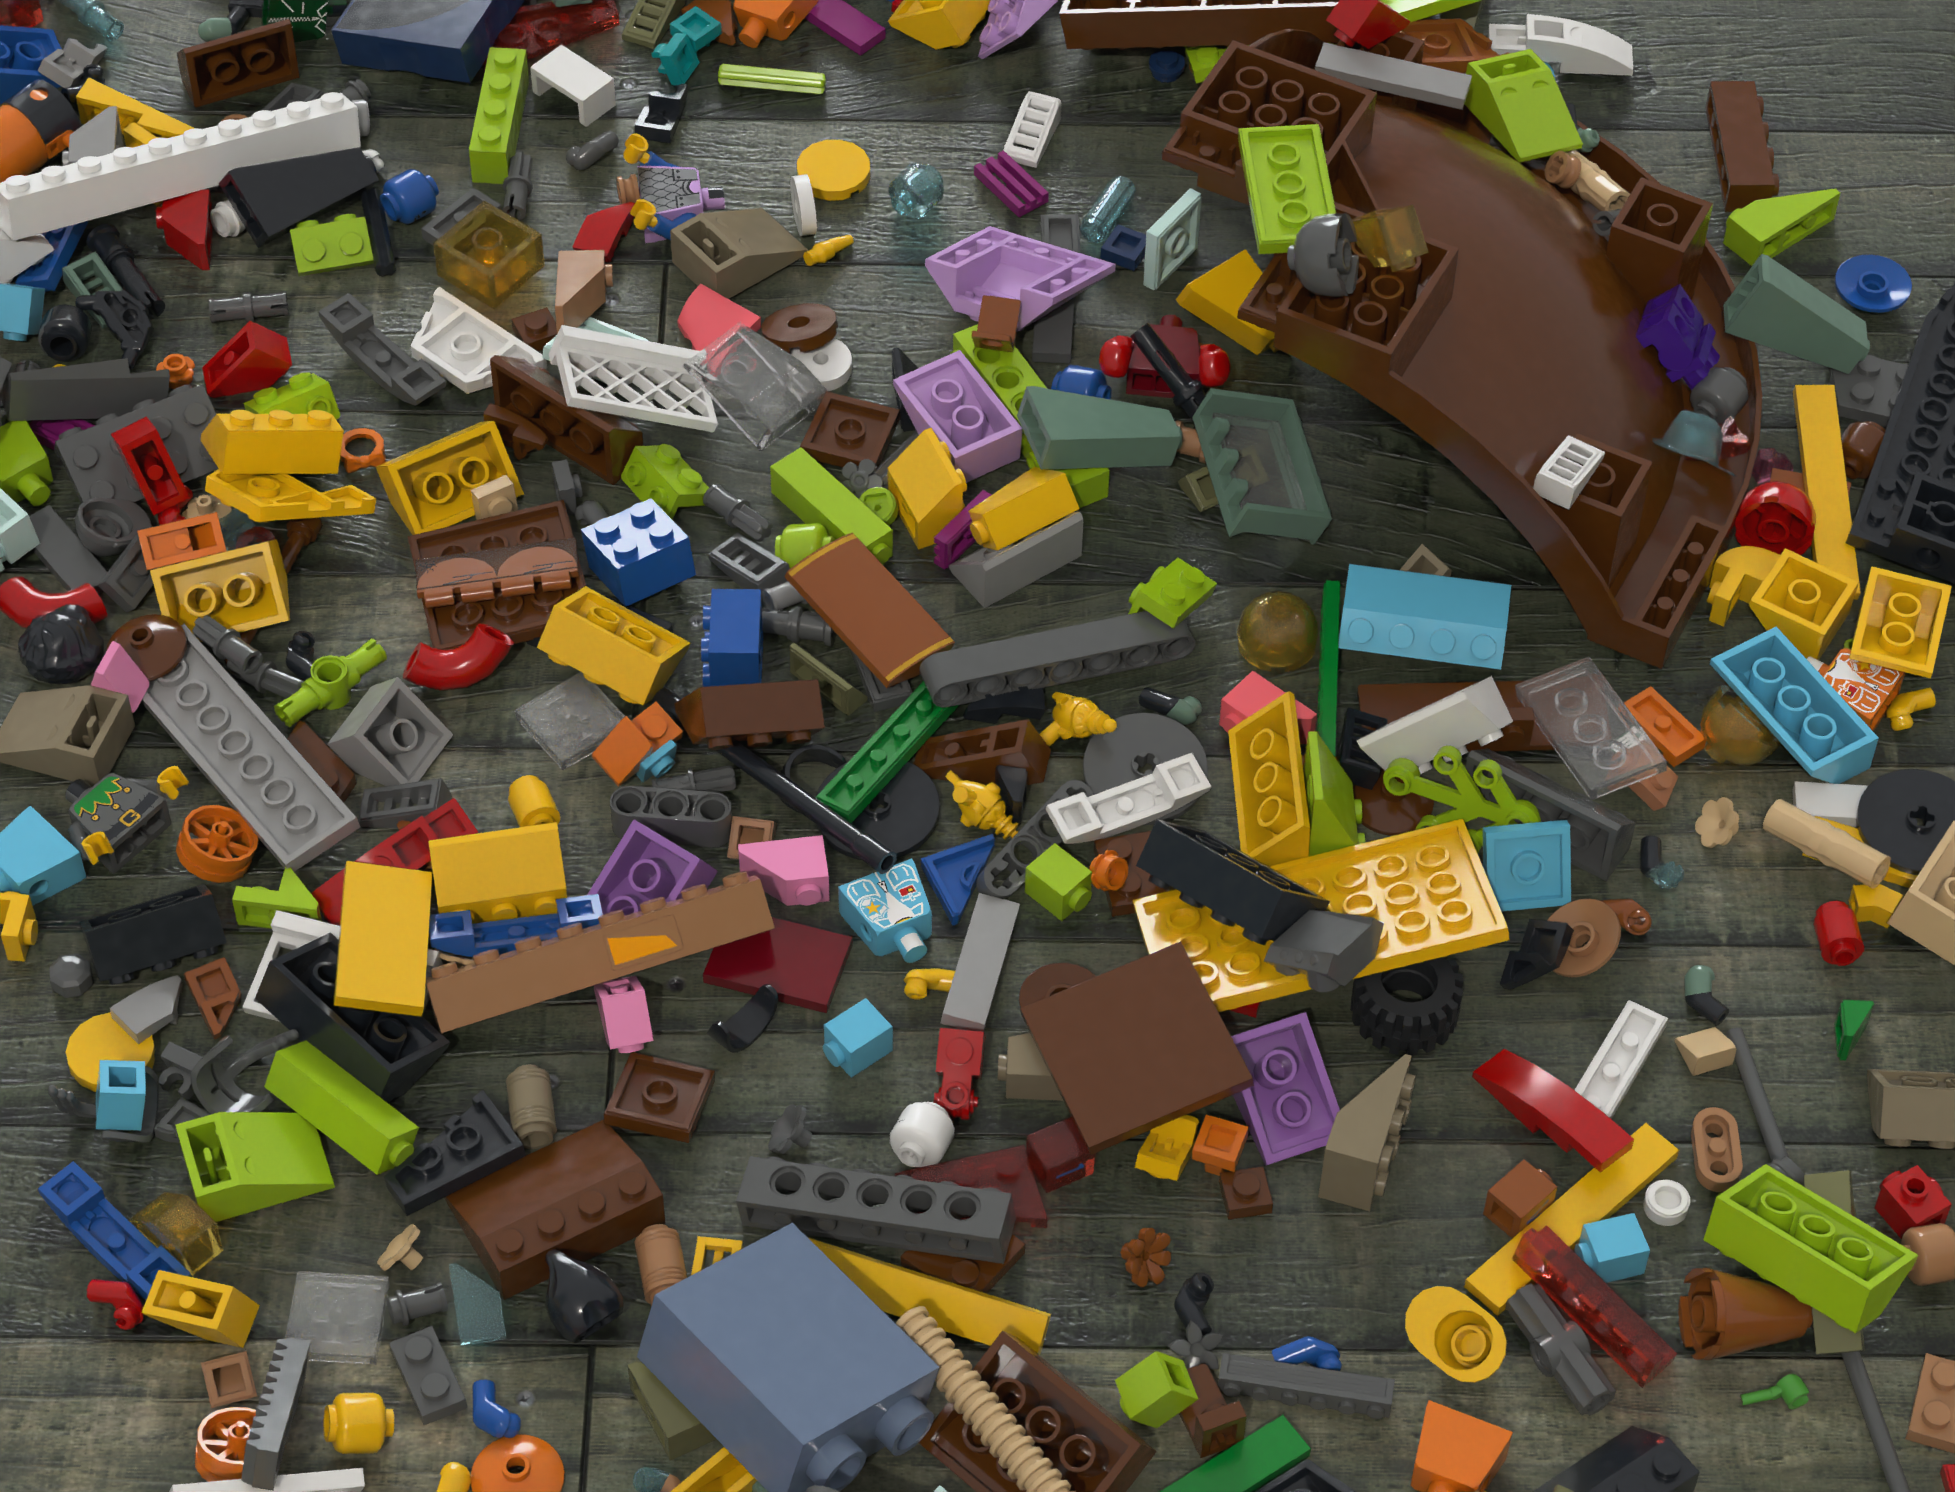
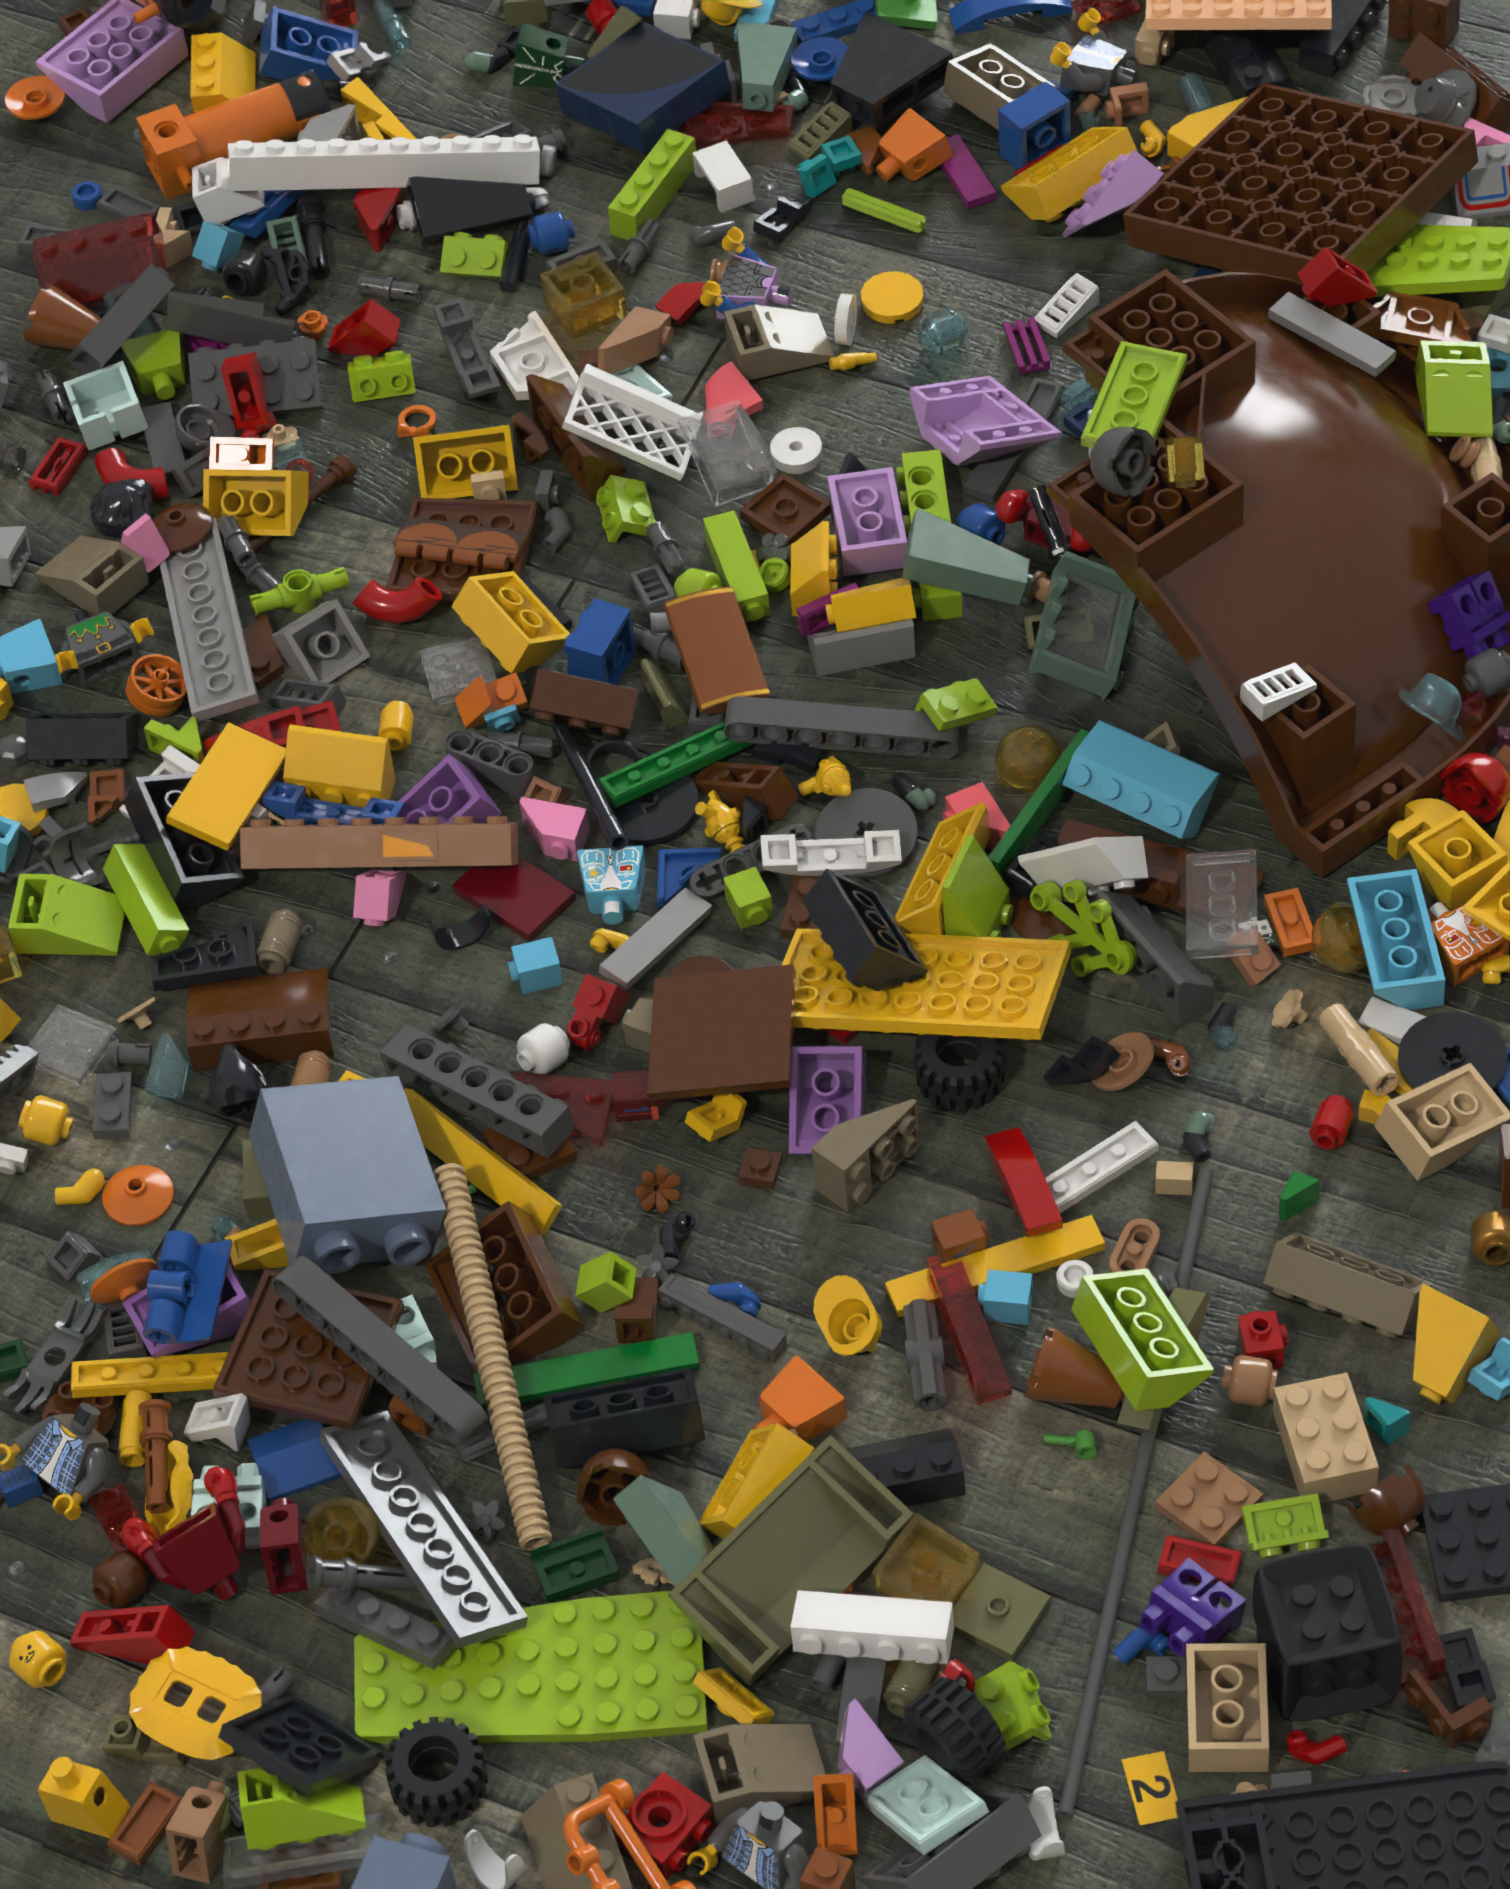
camera: 30 degrees right, 0 degrees up
reddish brown slope [177,19,300,108] -> none
yellow slope [201,410,344,474] -> none
yellow wing [205,469,376,522] -> none
black arm [286,631,315,681] -> none
blue arm [472,1380,521,1438] -> none
blue brick [581,498,696,607] -> none
reddish brown tile [604,1052,715,1143] -> none
reddish brown tile [761,303,838,353] -> none
dark orange bracket [972,295,1021,352] -> none
orange plate [1089,850,1128,891] -> none
orange tile [1192,1114,1248,1176] -> none
dark grey slope [1264,910,1384,992] -> none
medium azure plate [1483,820,1571,912] -> none

